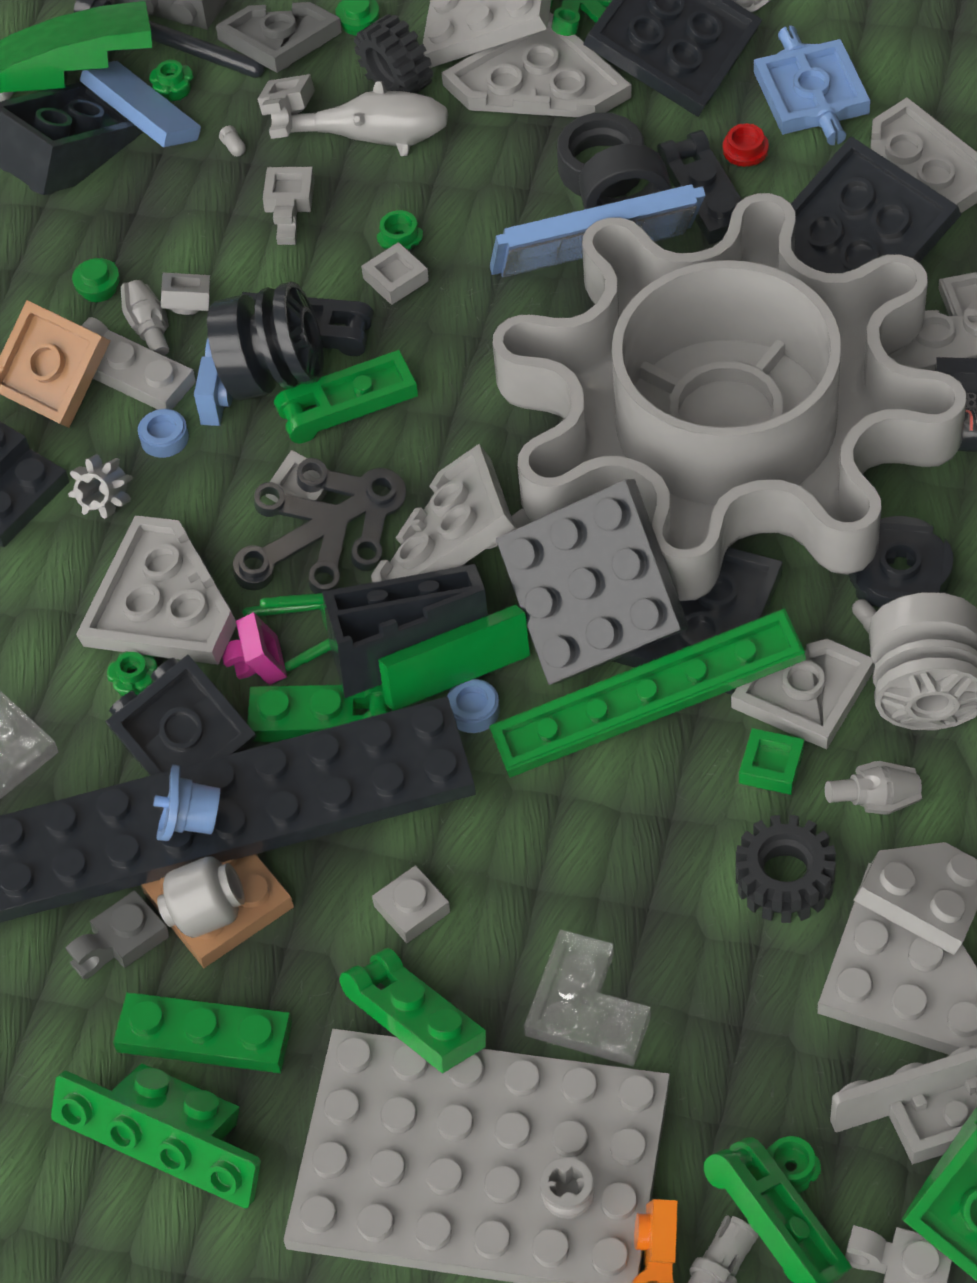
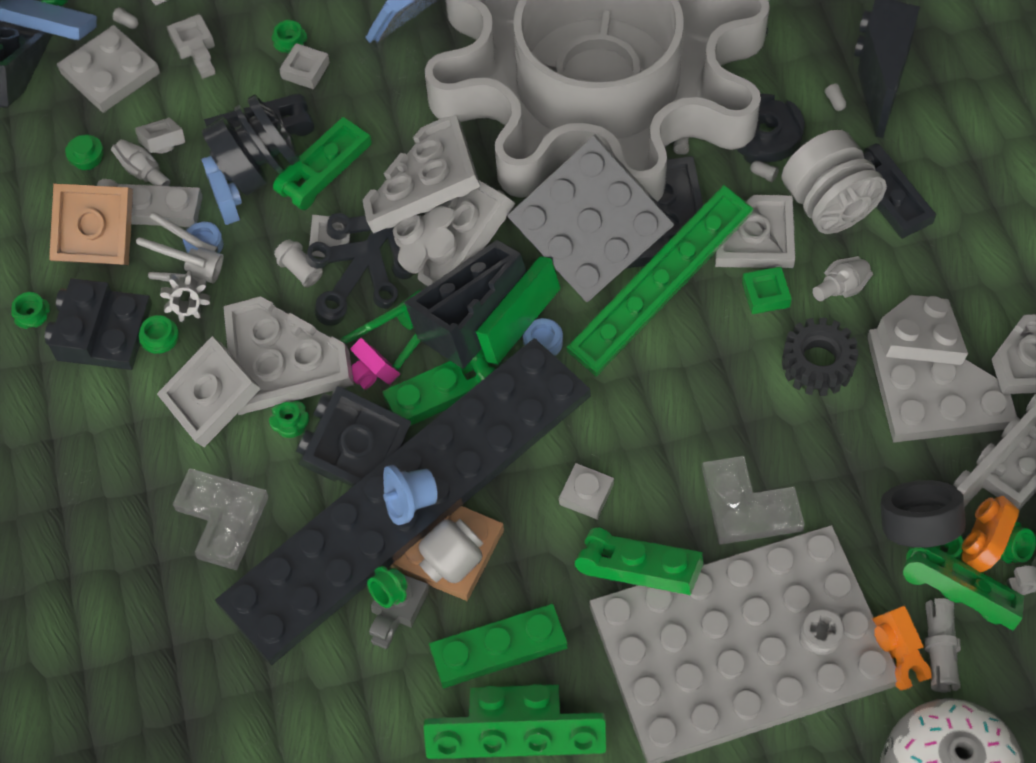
camera: 30 degrees left, 5 degrees up
none -> light grey plate [57,25,160,113]
none -> light grey plant [136,212,224,284]
none -> green plate [139,315,179,354]
none -> light grey plate [157,336,261,448]
none -> light grey pin [274,239,323,287]
none -> light grey plate [362,115,480,233]
none -> green plate [367,566,408,608]
none -> light grey plate [393,207,457,274]
none -> light grey piece [673,138,689,155]
none -> black tyre [880,480,966,548]
none -> orange plate [962,496,1019,573]
none -> green plate [1000,522,1036,564]

